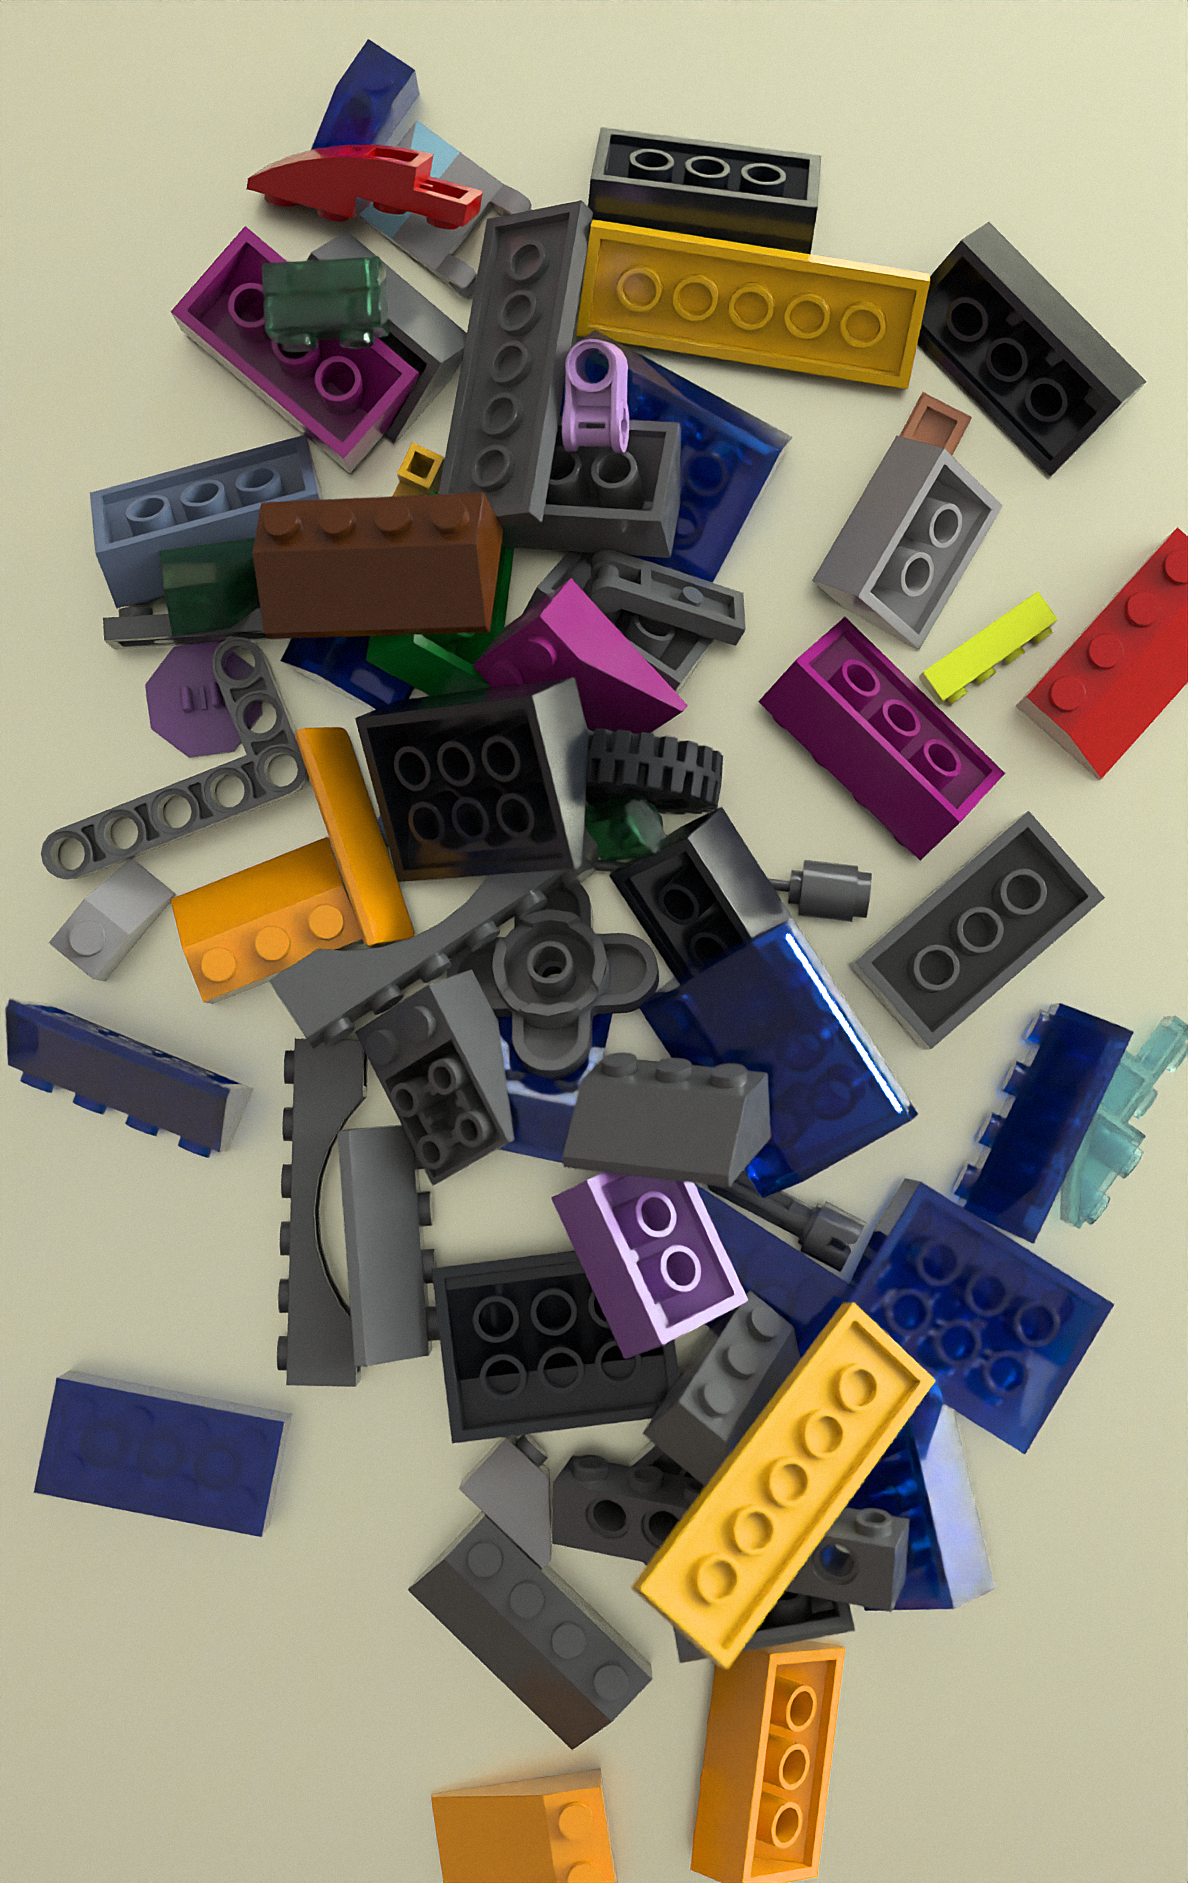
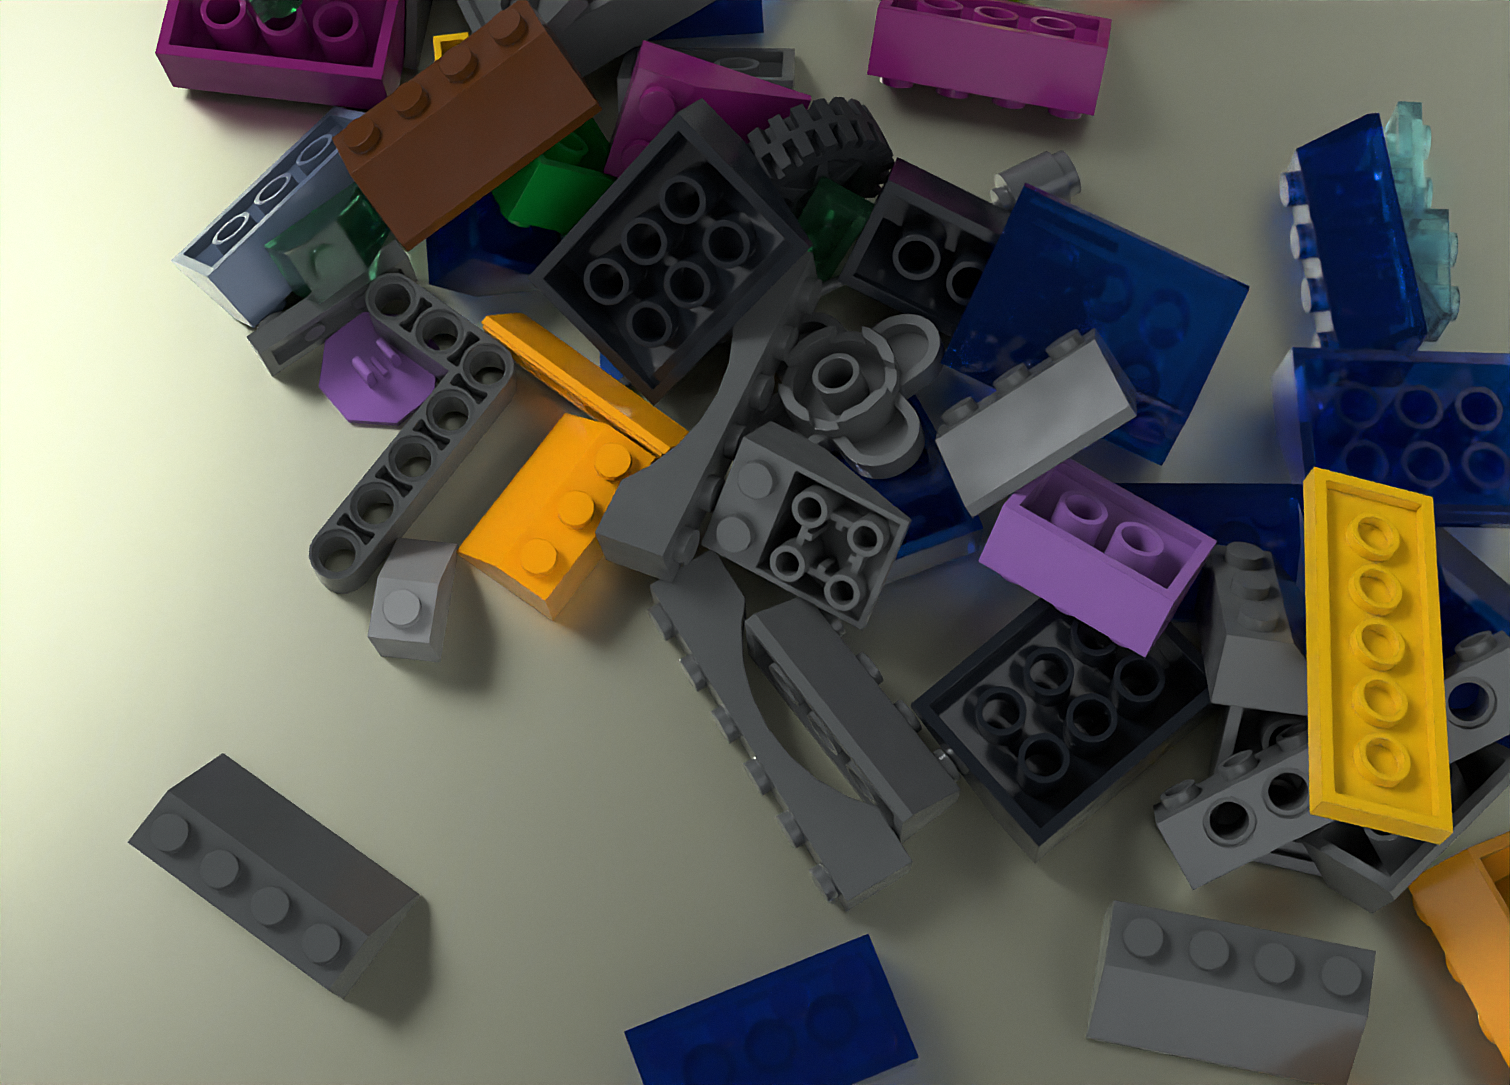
camera: 30 degrees left, 15 degrees down
clear blue slope [5,998,254,1158] -> none
light grey slope [459,1434,552,1569] -> none
dark grey plate [591,549,746,646] -> none
dark grey piece [708,1171,866,1272] -> none
dark grey brick [849,811,1105,1050] -> none

